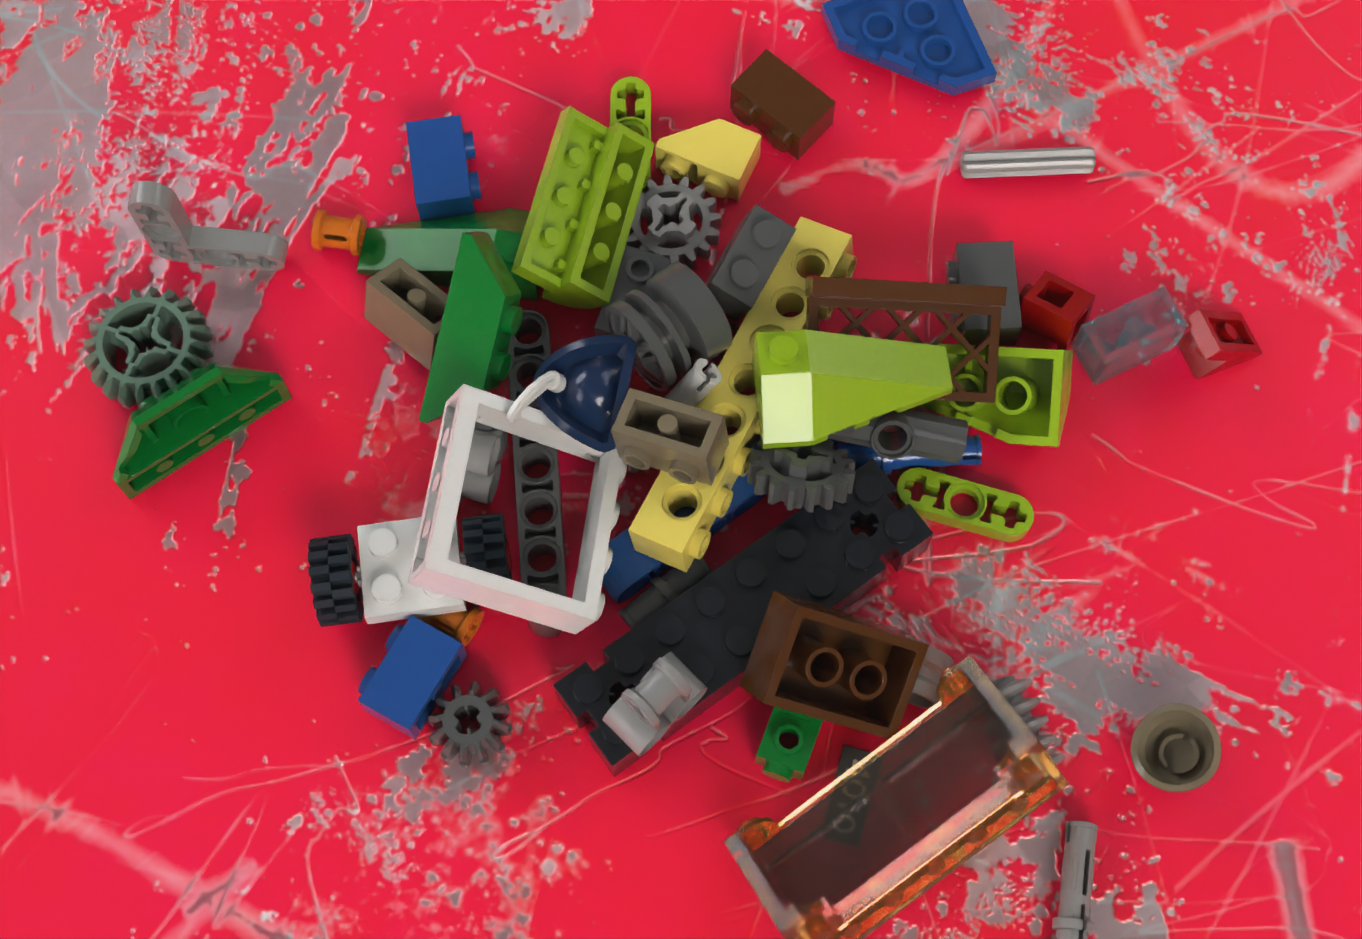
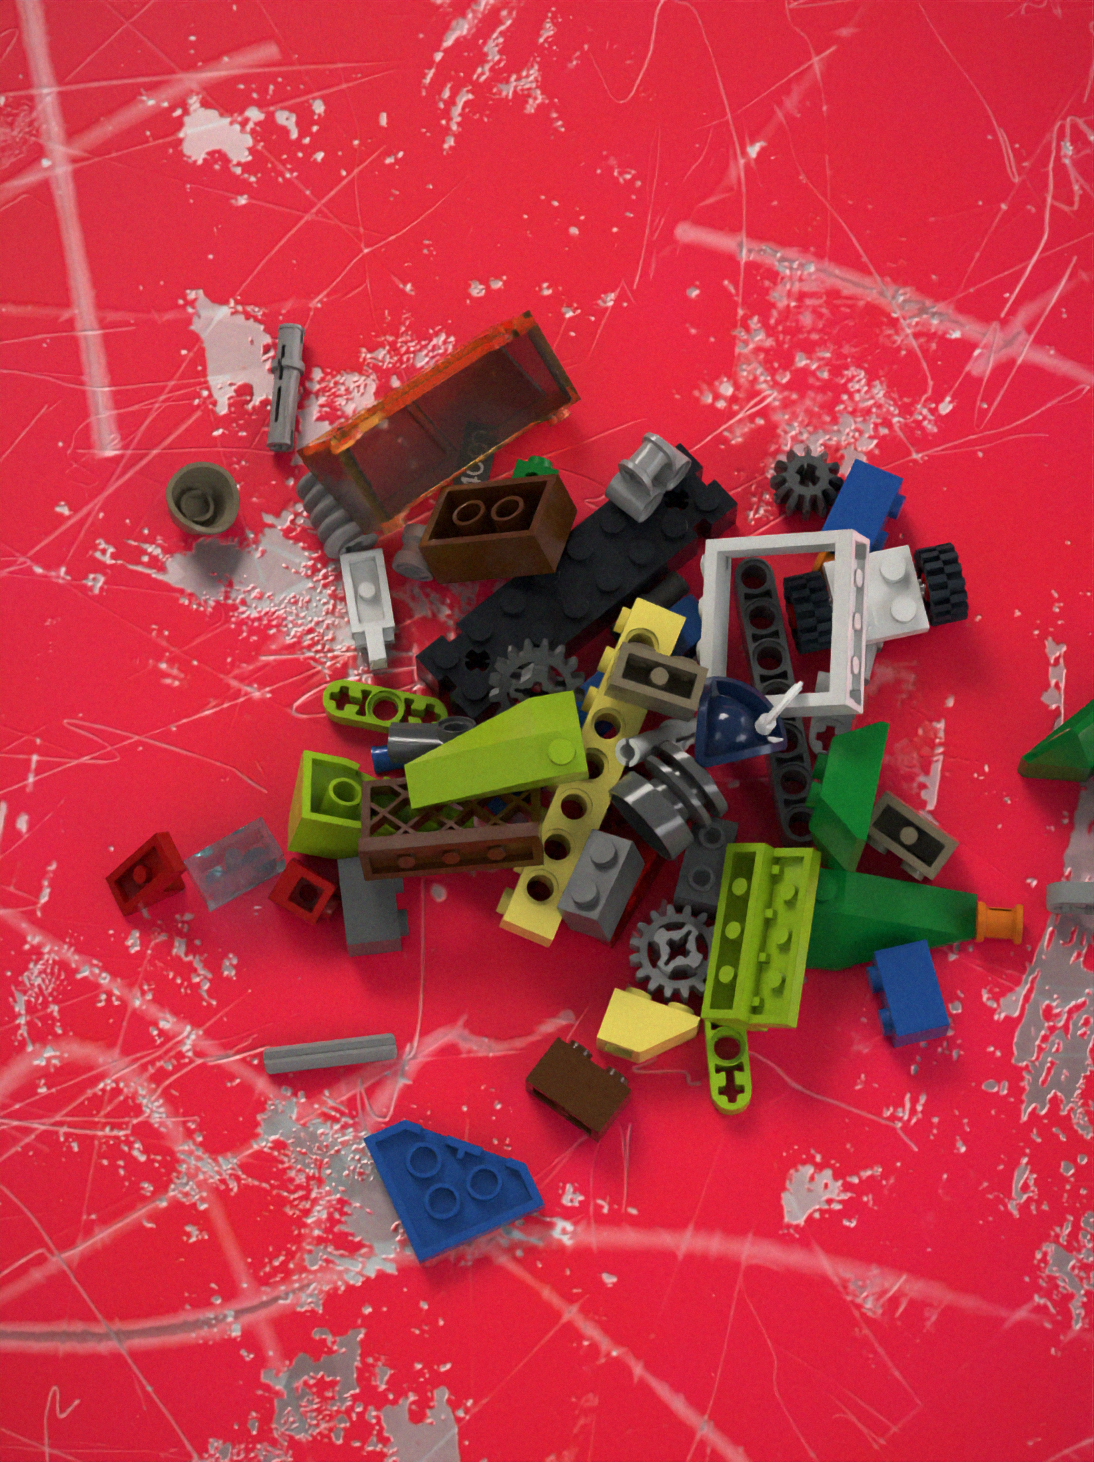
camera: 175 degrees right, 0 degrees up
none -> white hinge [339,548,395,670]

